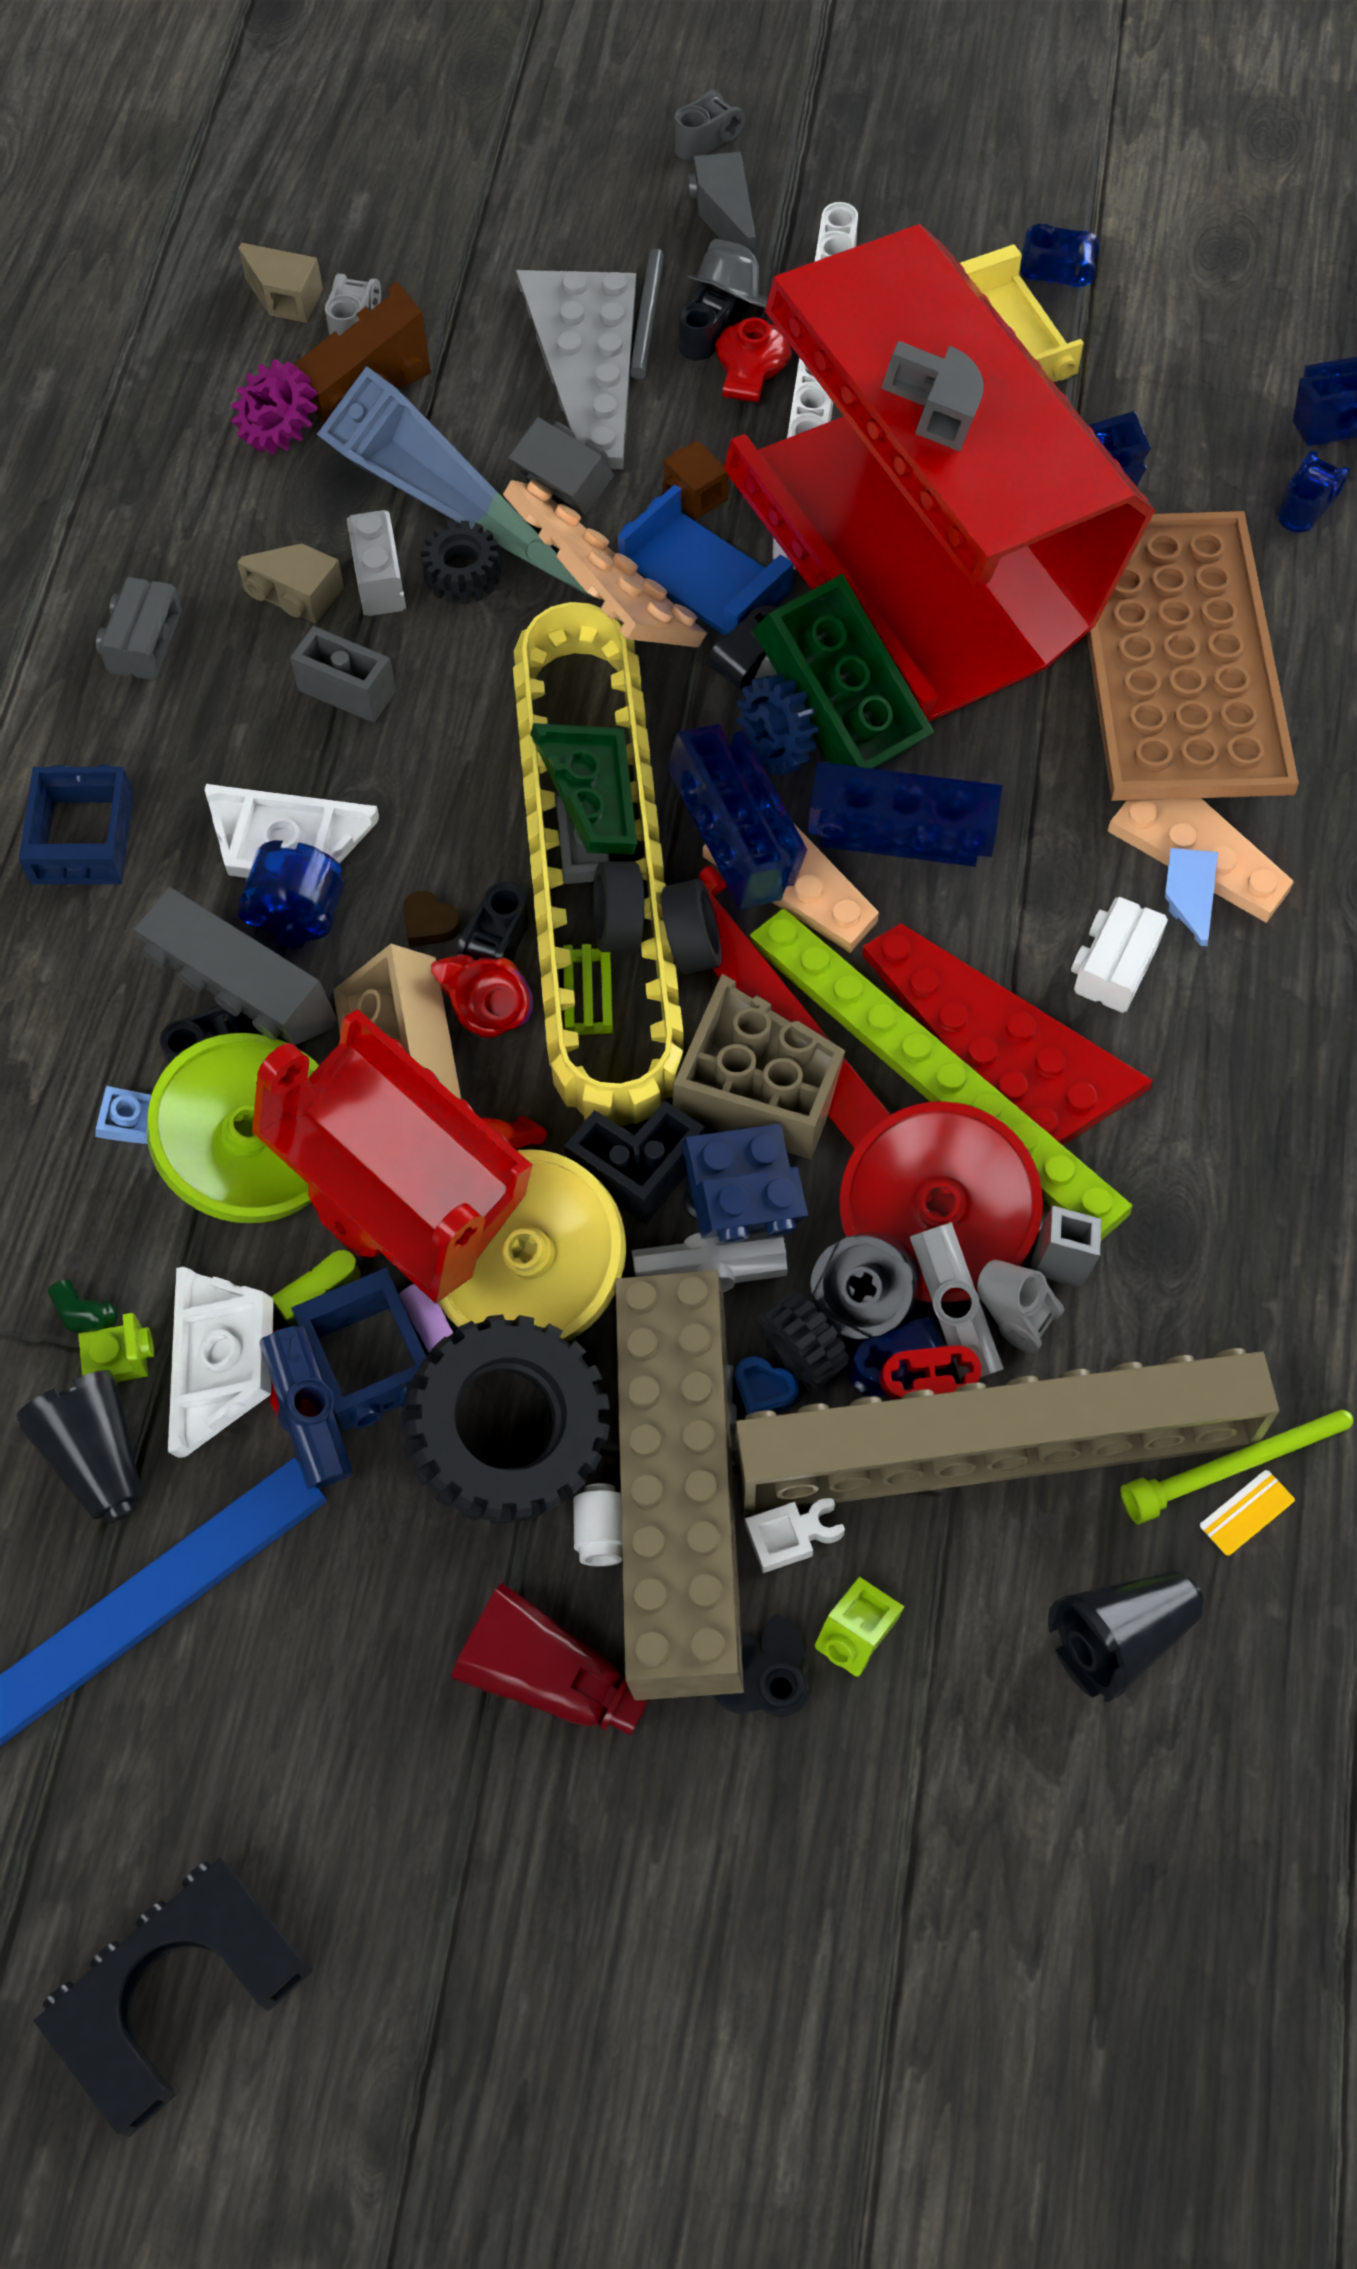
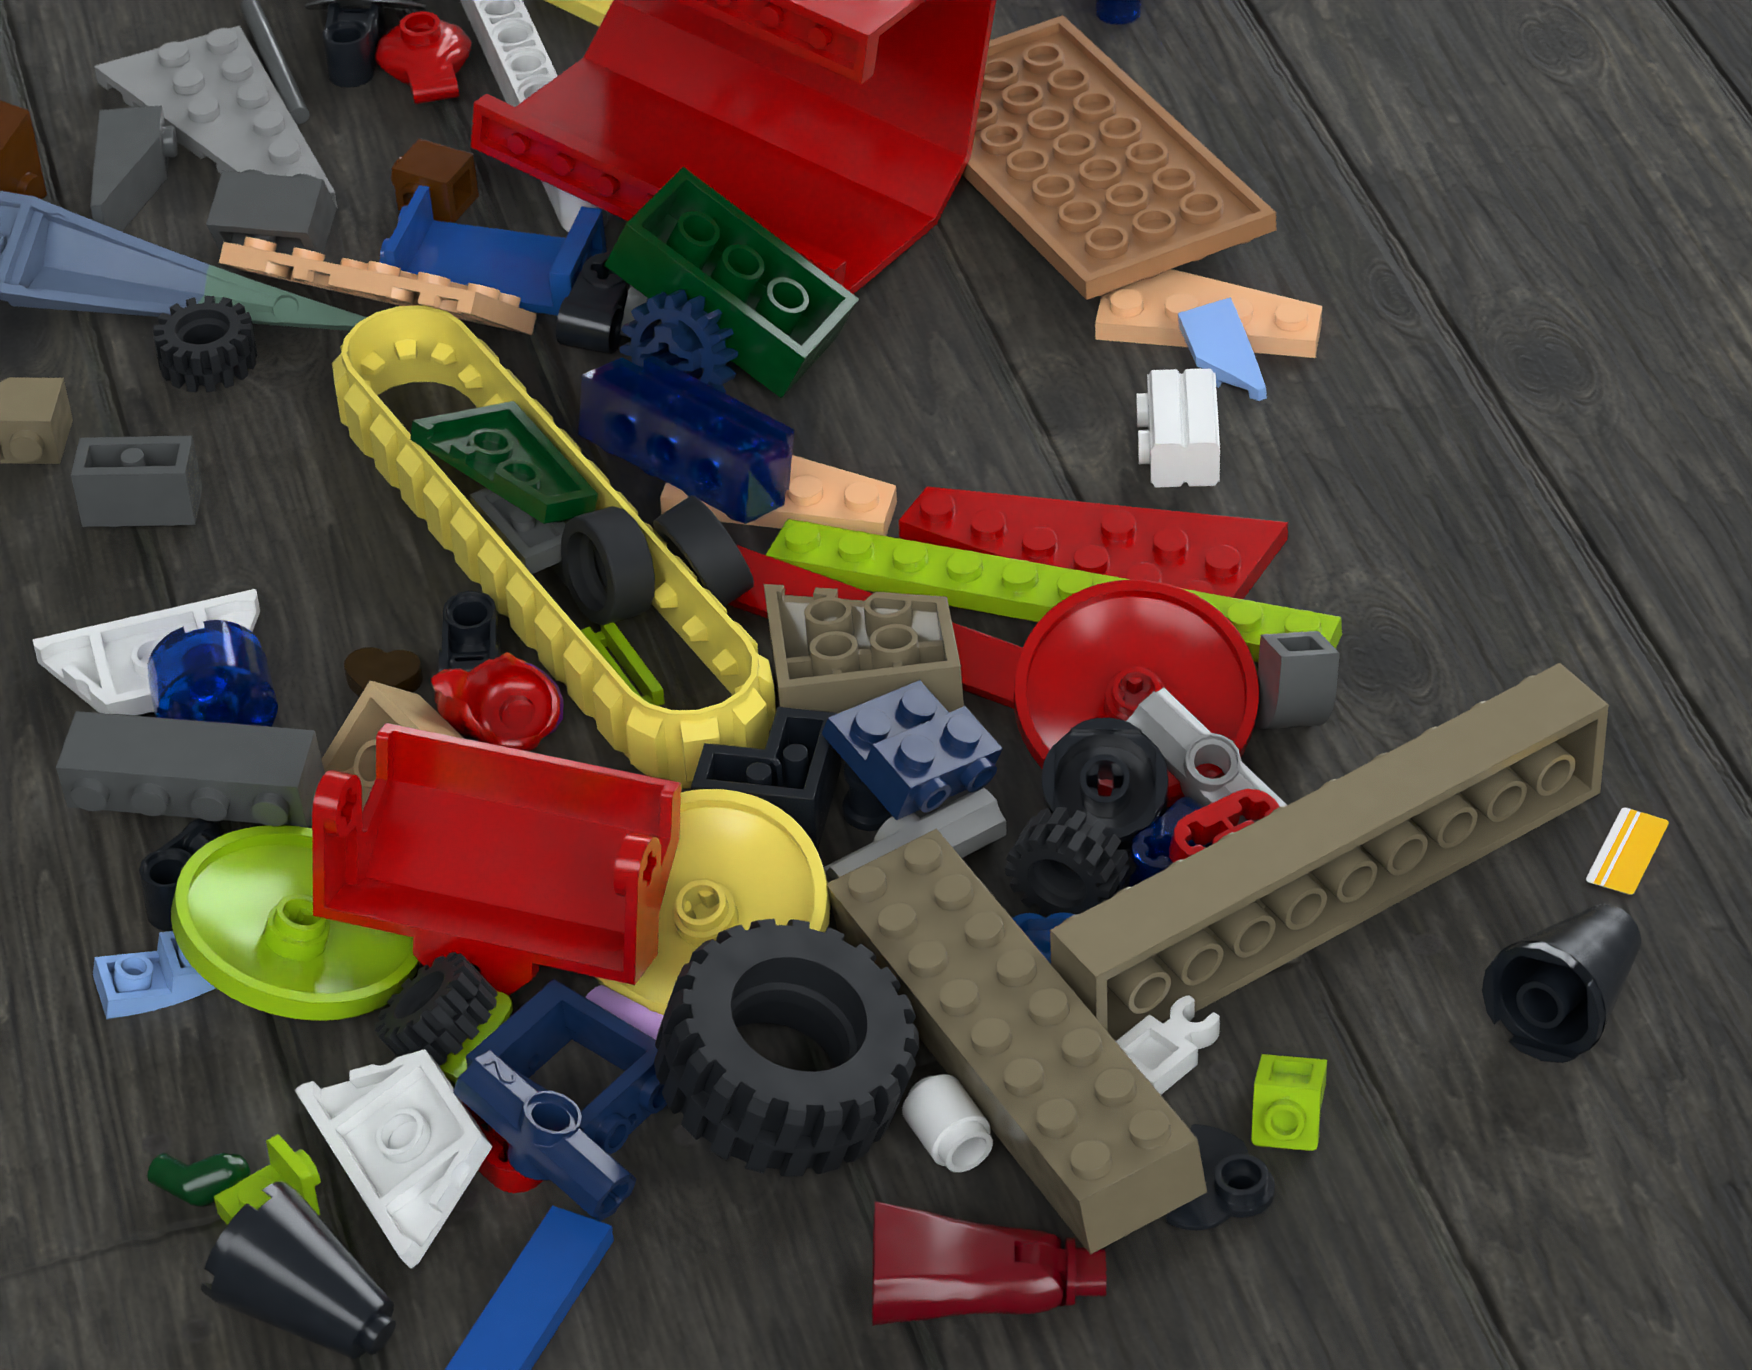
camera: 25 degrees left, 20 degrees down
light grey brick [346,510,406,616] -> none
clear blue brick [808,762,1002,867] -> none
light grey piece [977,1260,1064,1353] -> none
lime piece [1121,1410,1353,1525] -> none
none -> dark grey slope [90,105,177,232]
none -> black tyre [375,952,498,1066]

